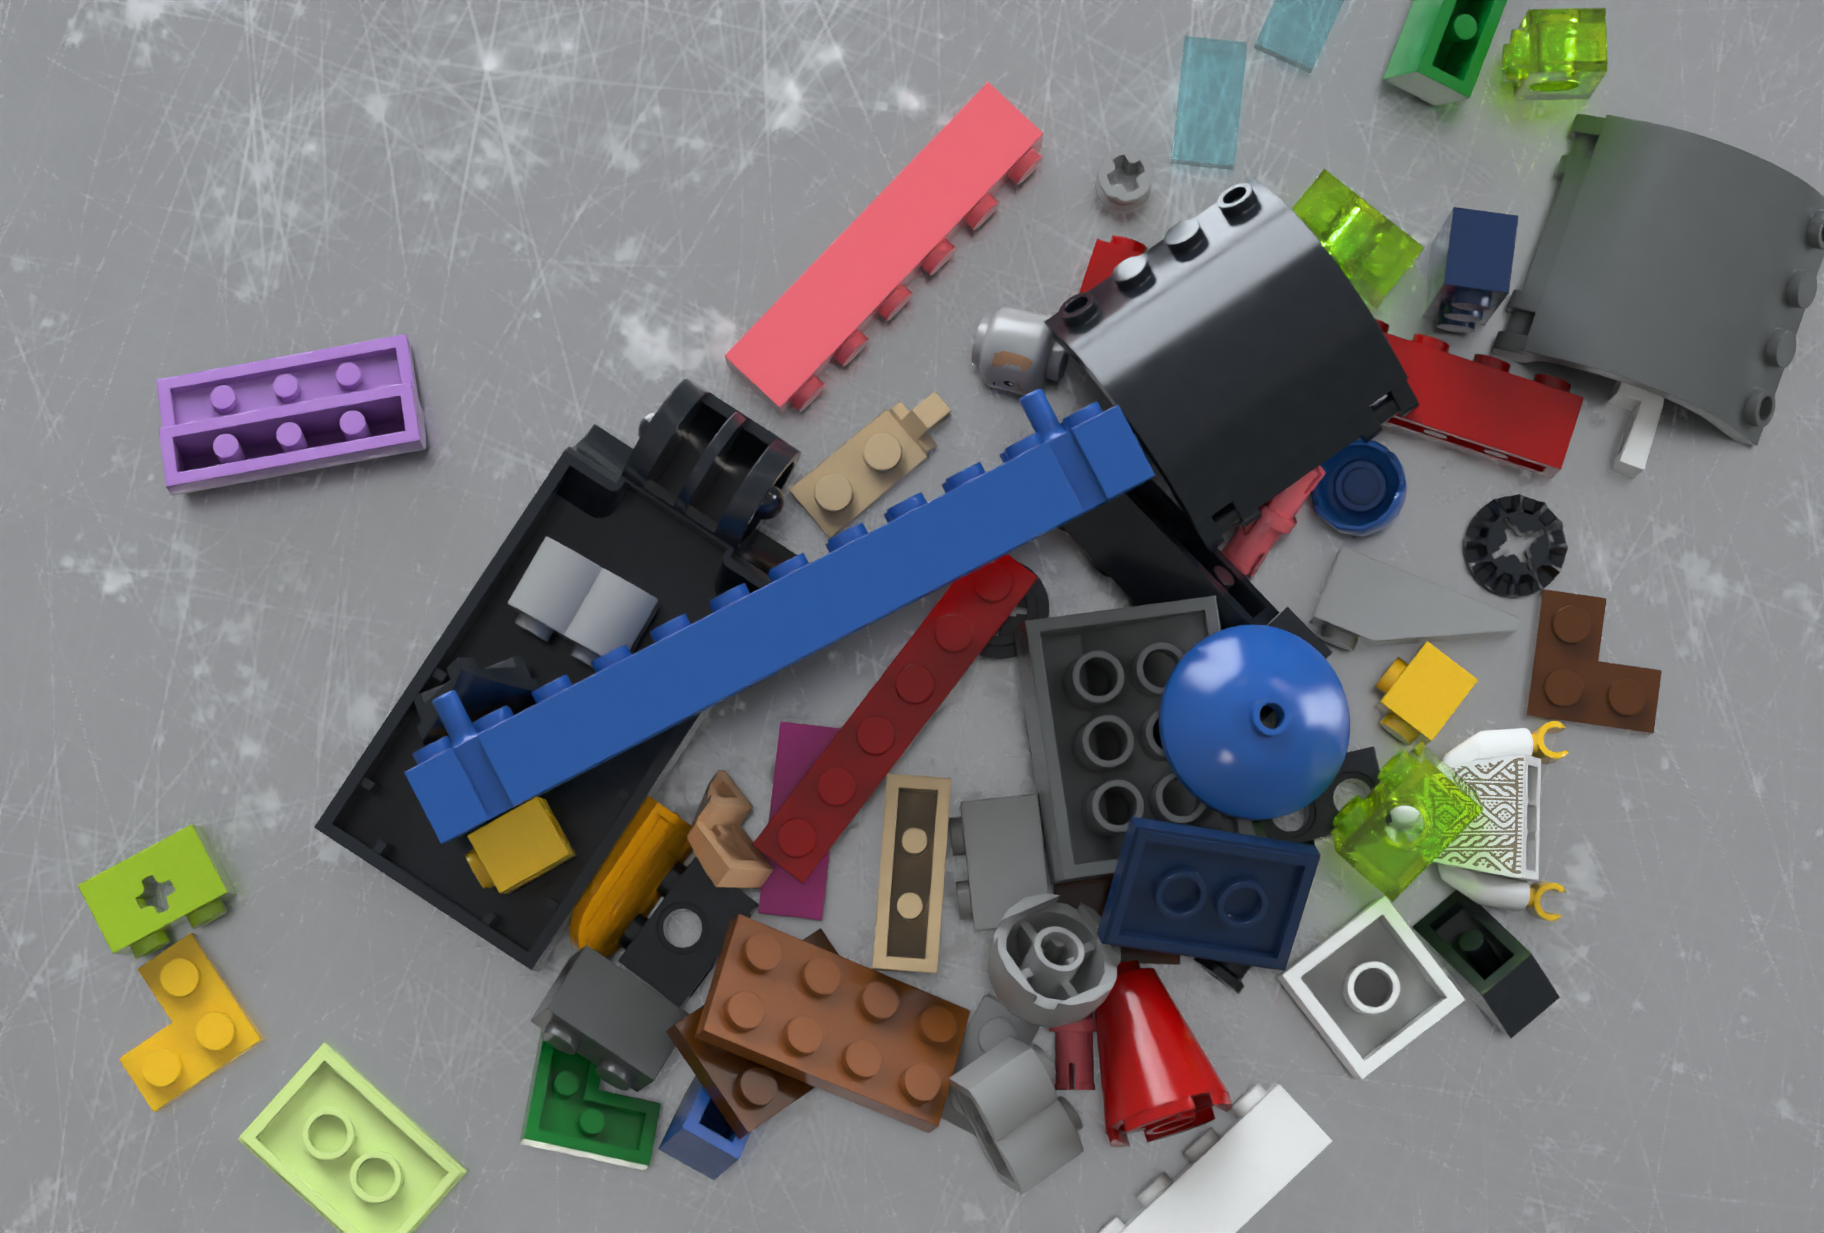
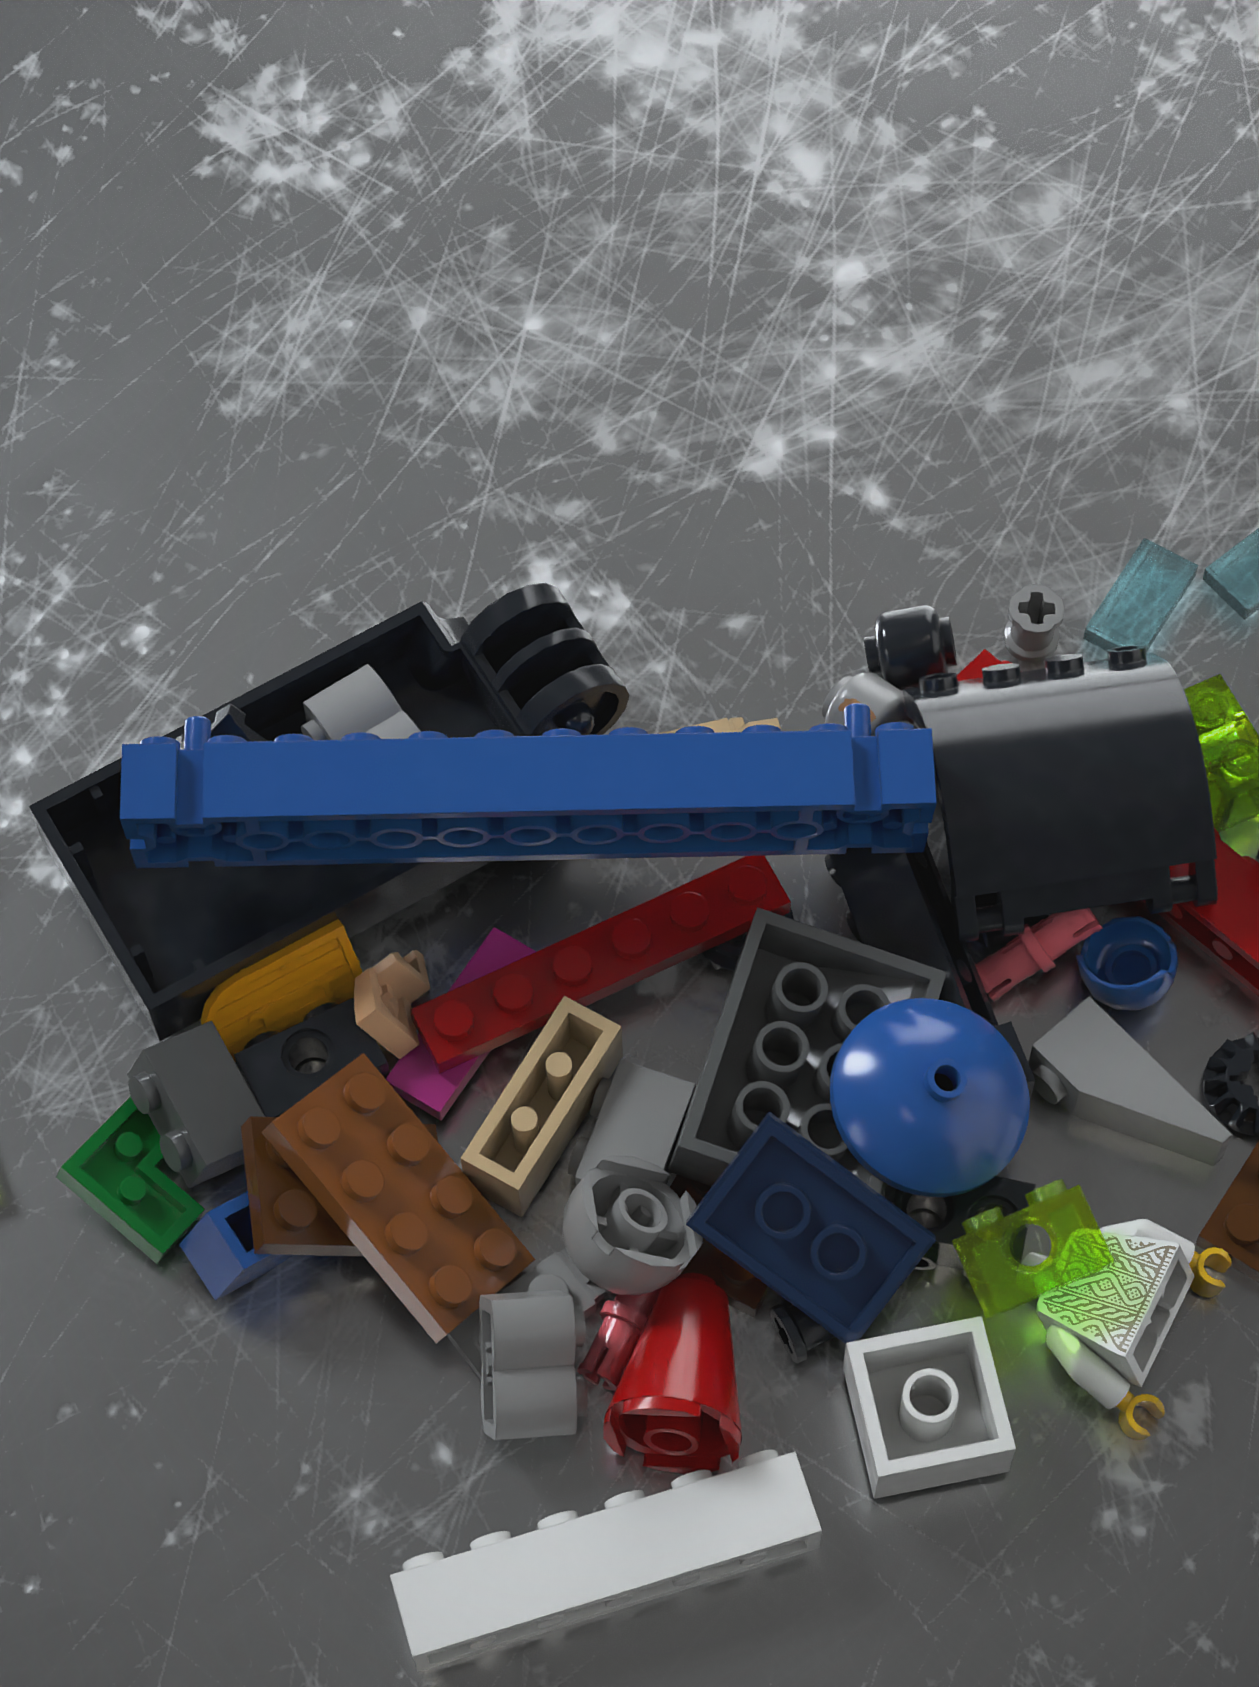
camera: 25 degrees right, 20 degrees down
medium lavender brick [156,334,426,496] -> none
yellow brick [465,796,577,894] -> none
coral brick [725,82,1043,417] -> none
yellow brick [1374,641,1478,746] -> none
black slope [1413,890,1560,1039] -> none
none -> black head [864,605,957,691]

